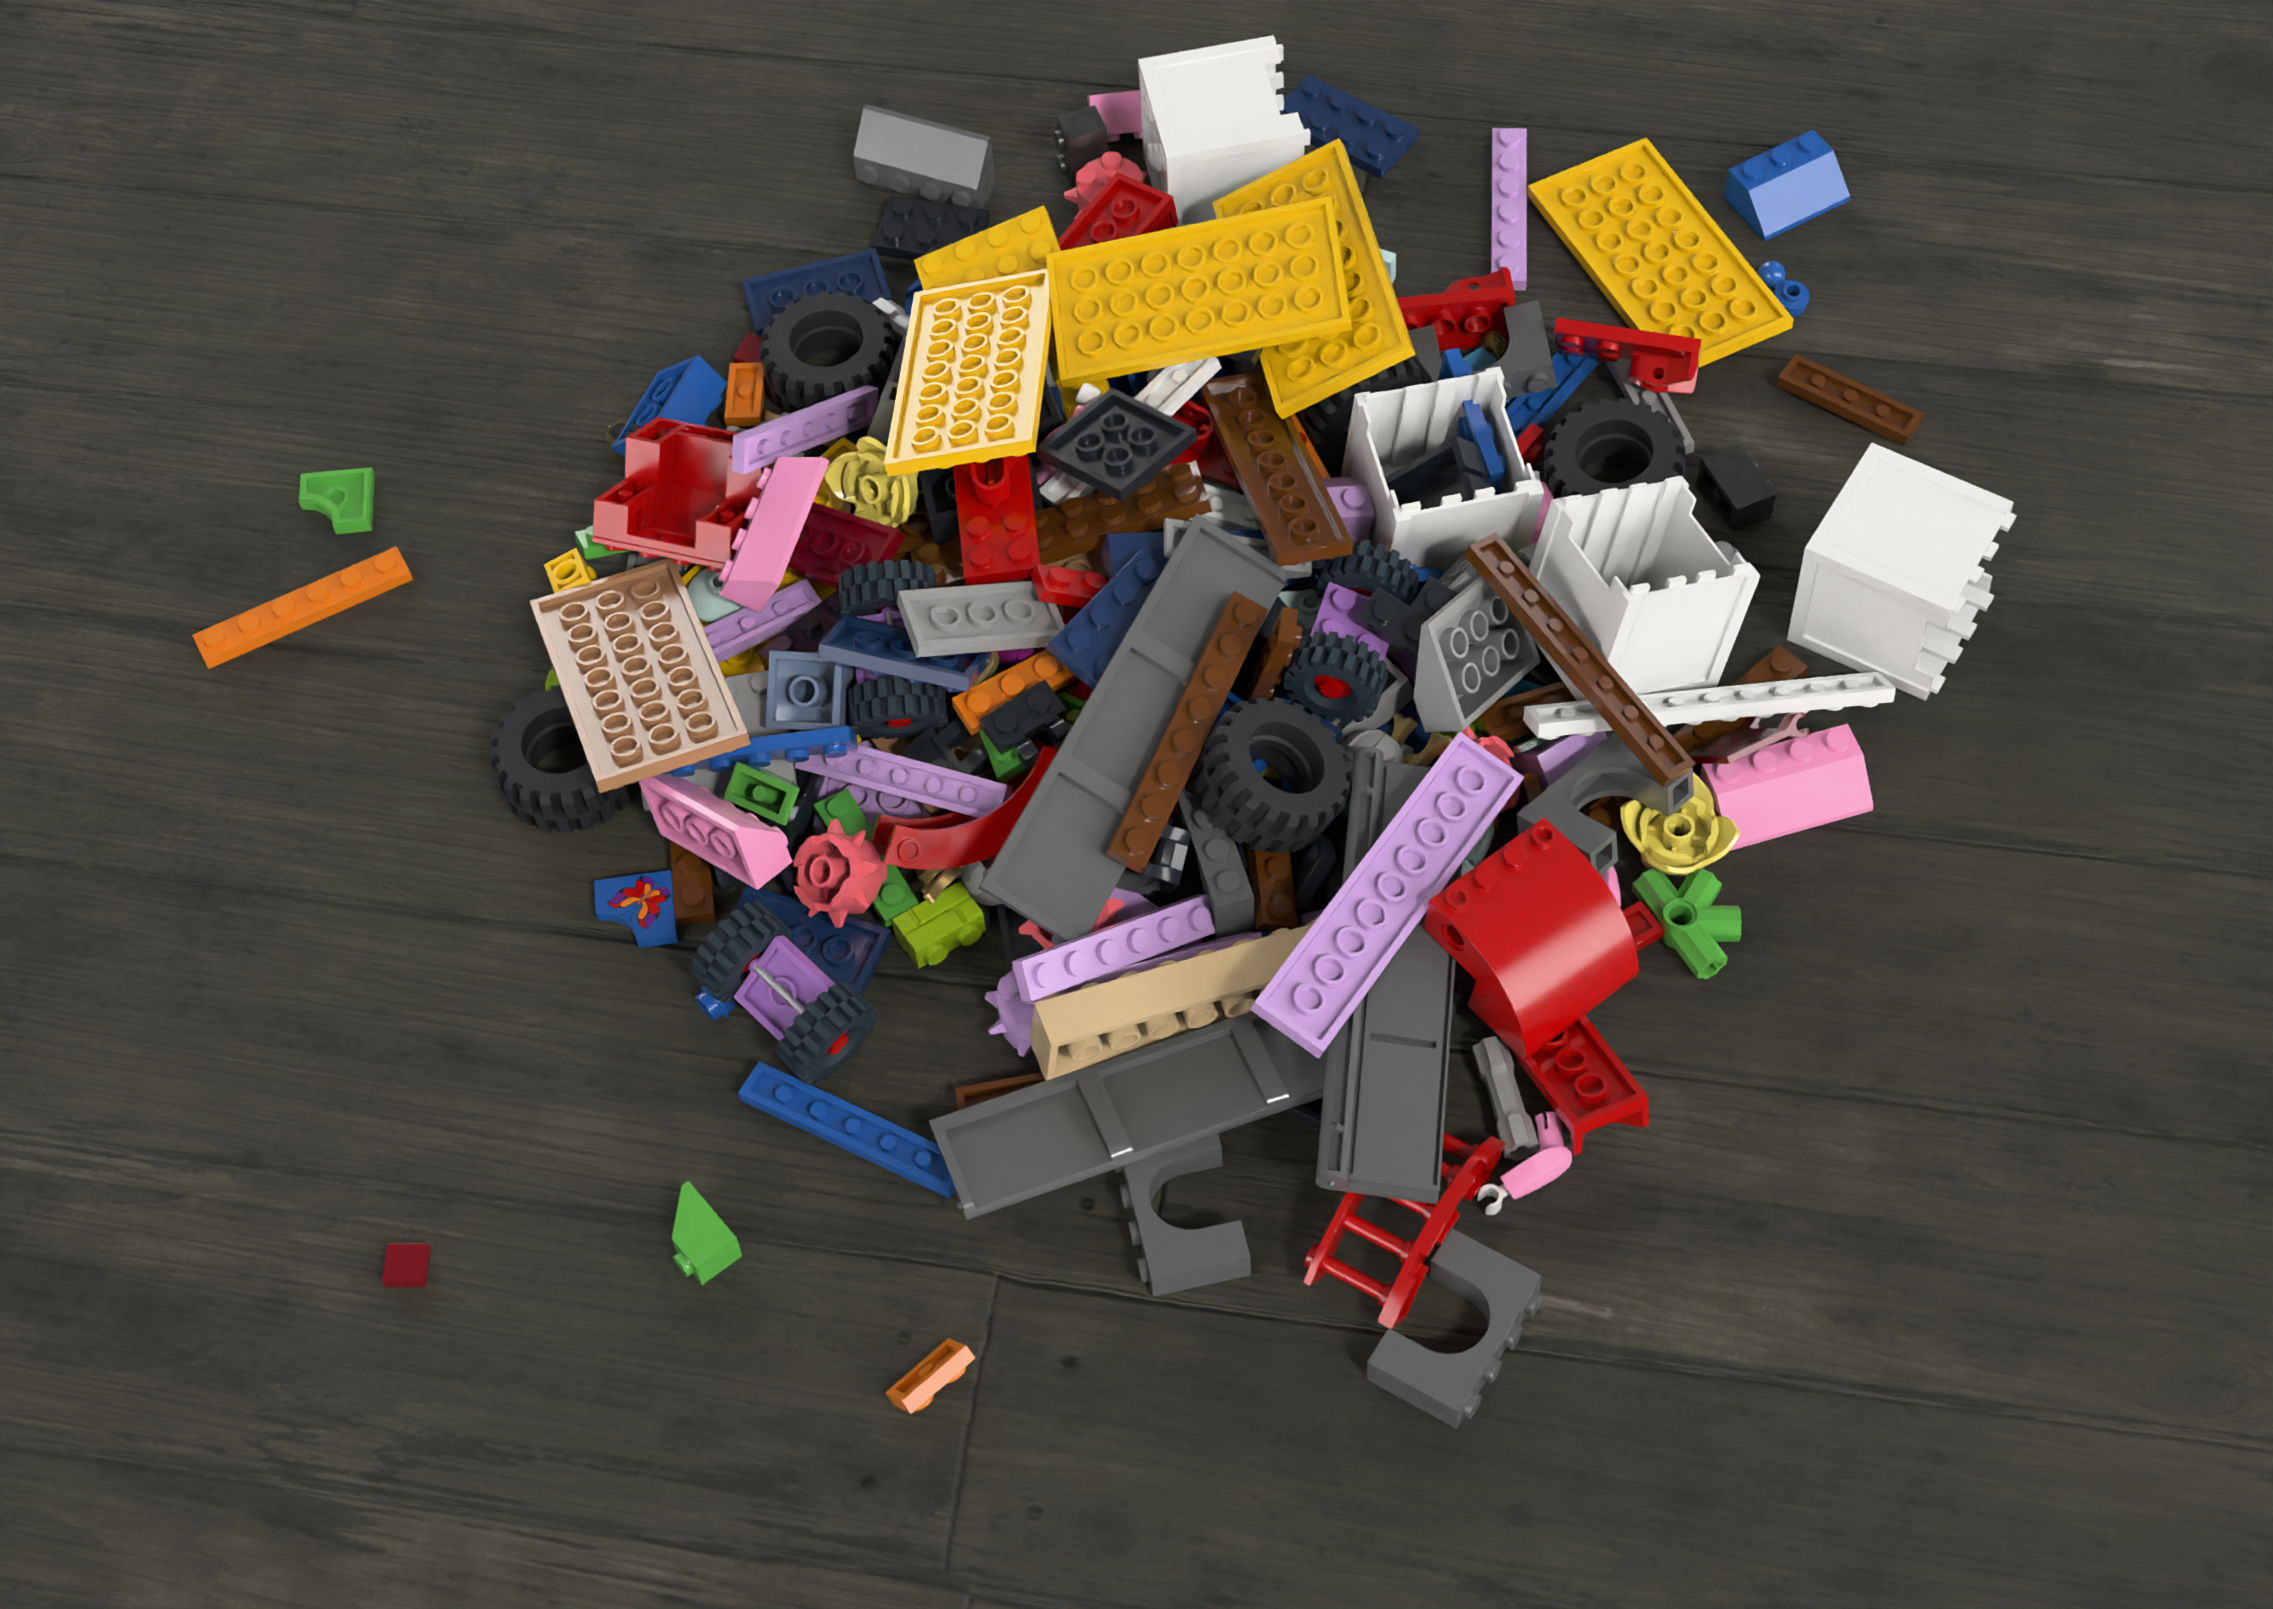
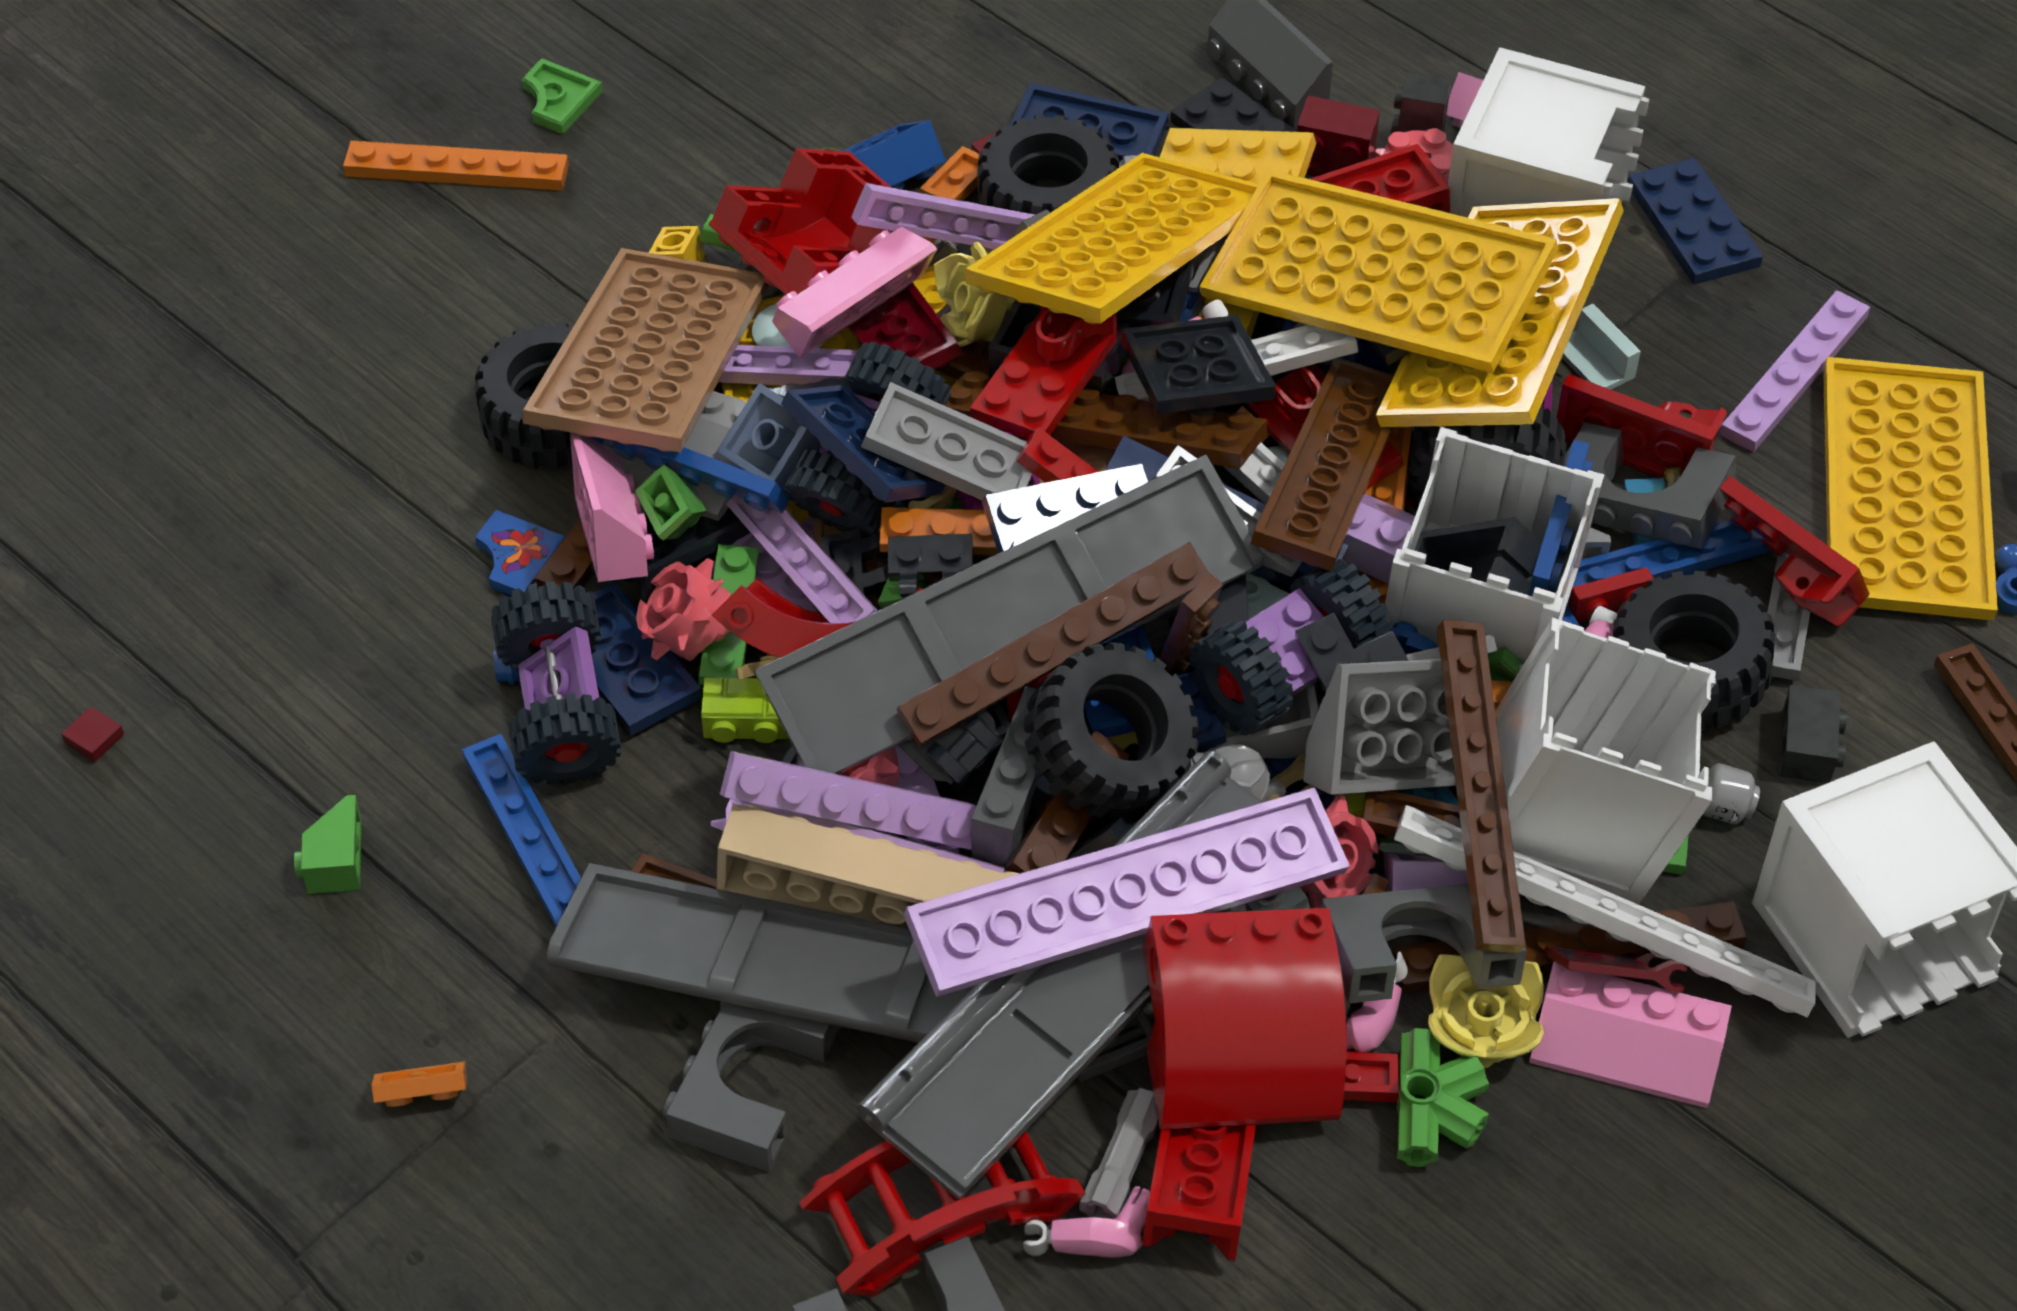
camera: 30 degrees right, 5 degrees down
none -> dark red brick [1297,96,1380,177]

